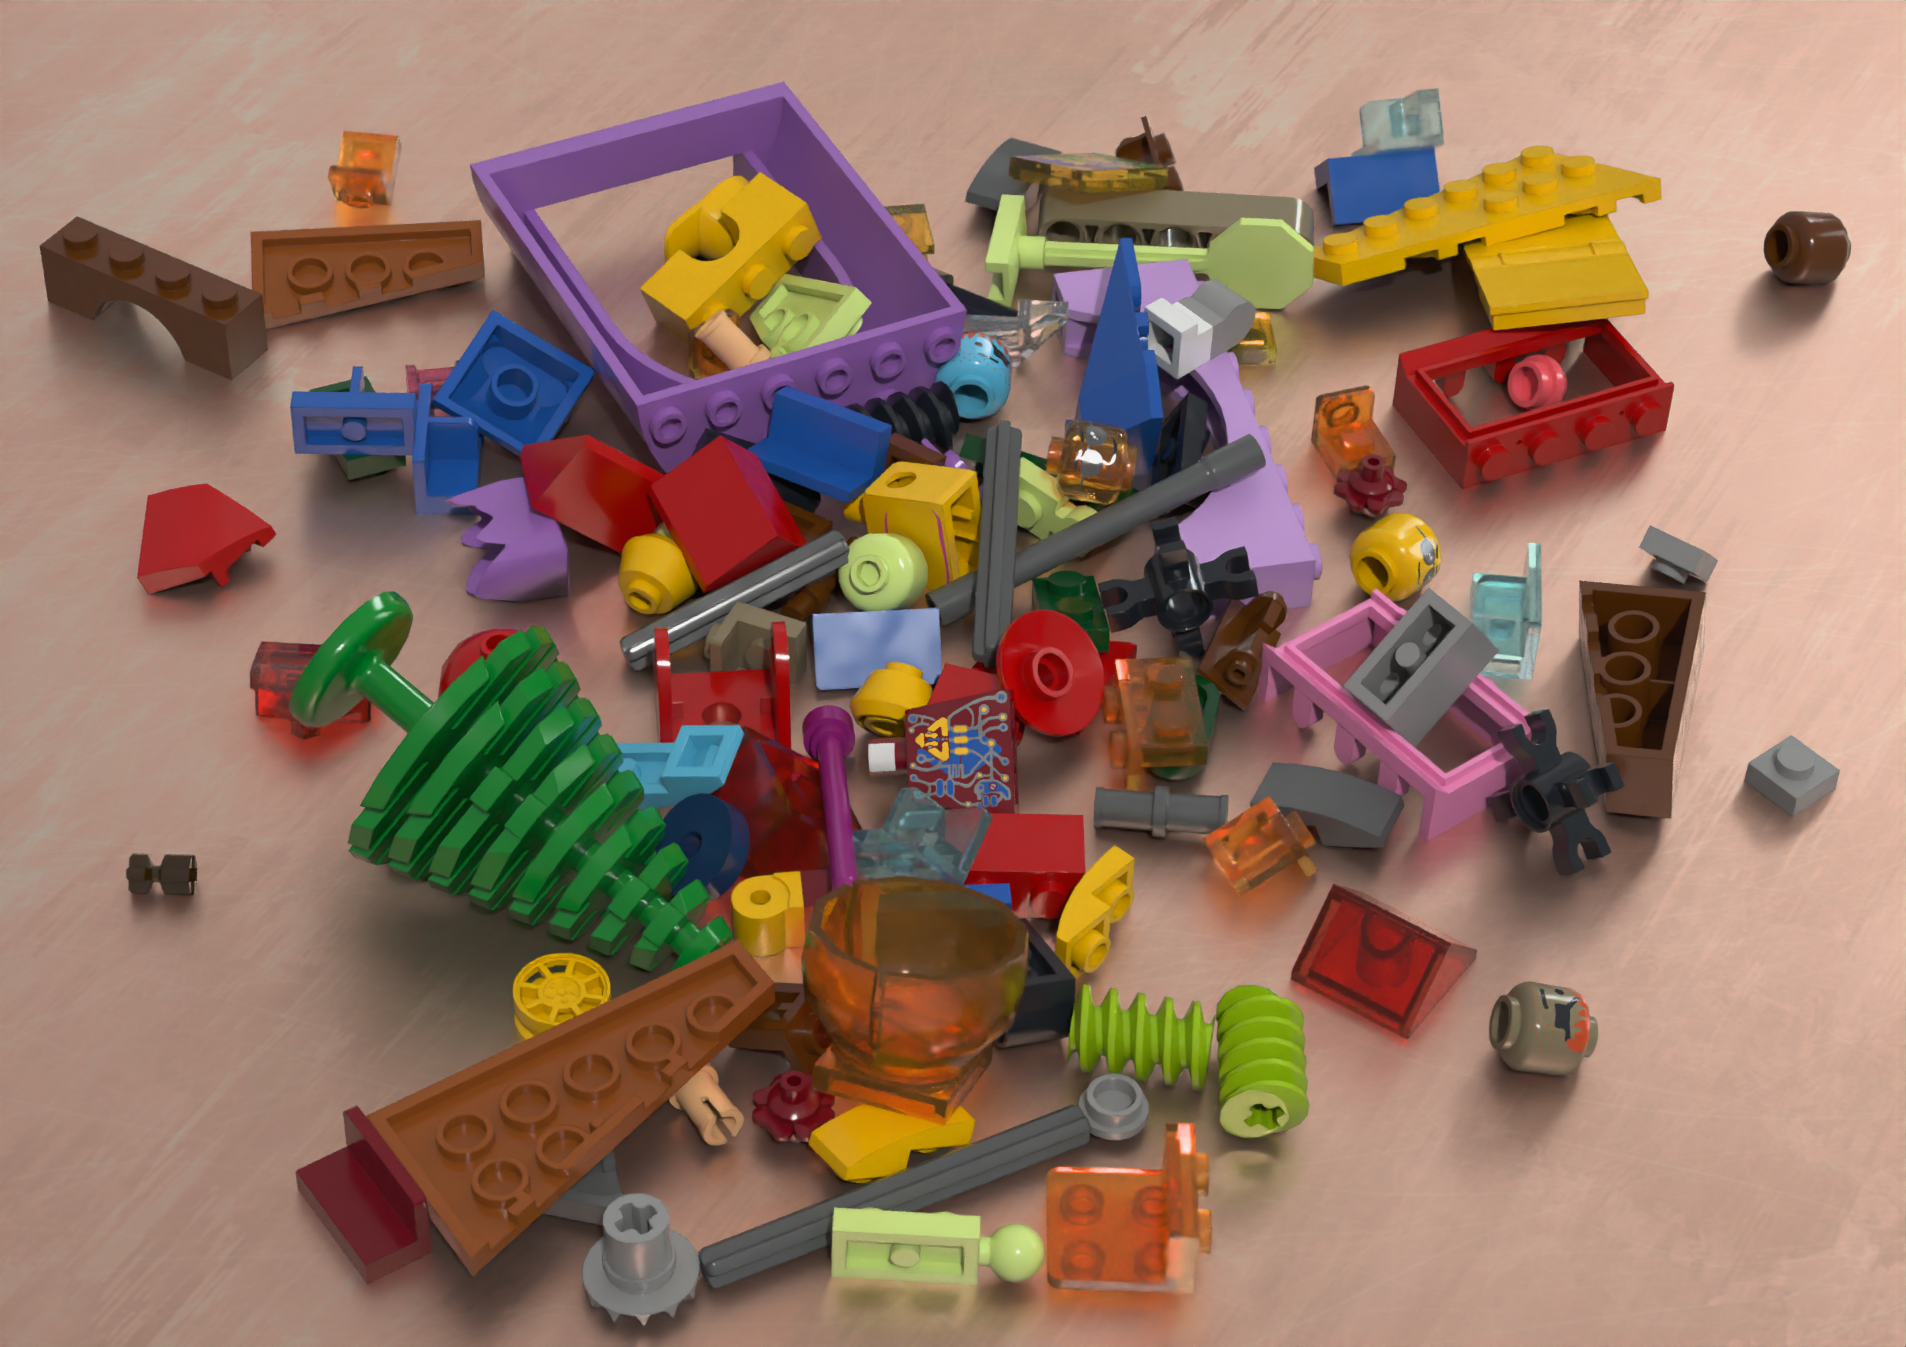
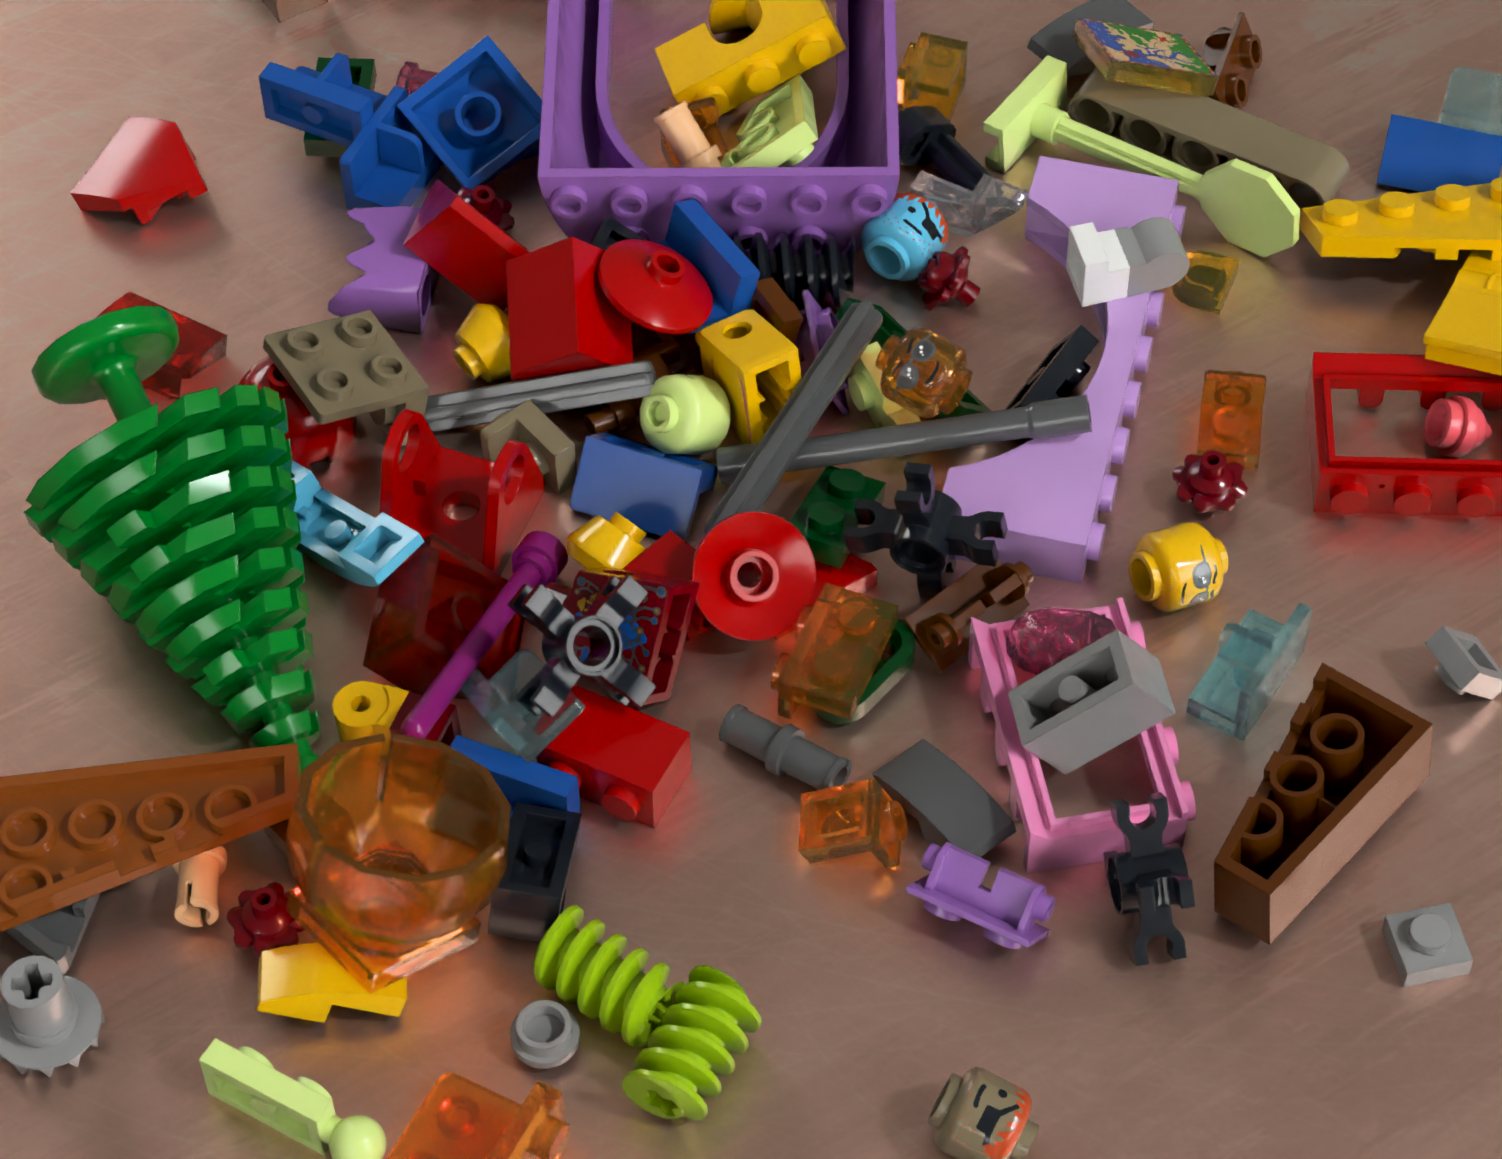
camera: 30 degrees right, 10 degrees up
yellow wheel [513,953,611,1043] -> none
dark blue piece [655,793,750,902] -> none
dark grey axle [698,1105,1091,1289] -> none
yellow slope [1055,845,1135,979] -> none
blue wedge [1065,238,1164,477] -> none
clear red slope [1291,884,1477,1040] -> none
none -> dark tan bracket [263,310,430,446]
none -> black pin [507,575,656,717]
none -> red dish [597,239,713,334]
none -> medium lavender hinge [905,842,1056,949]
none -> dark red plant [917,246,980,311]
none -> clear pink rock [1005,607,1116,675]

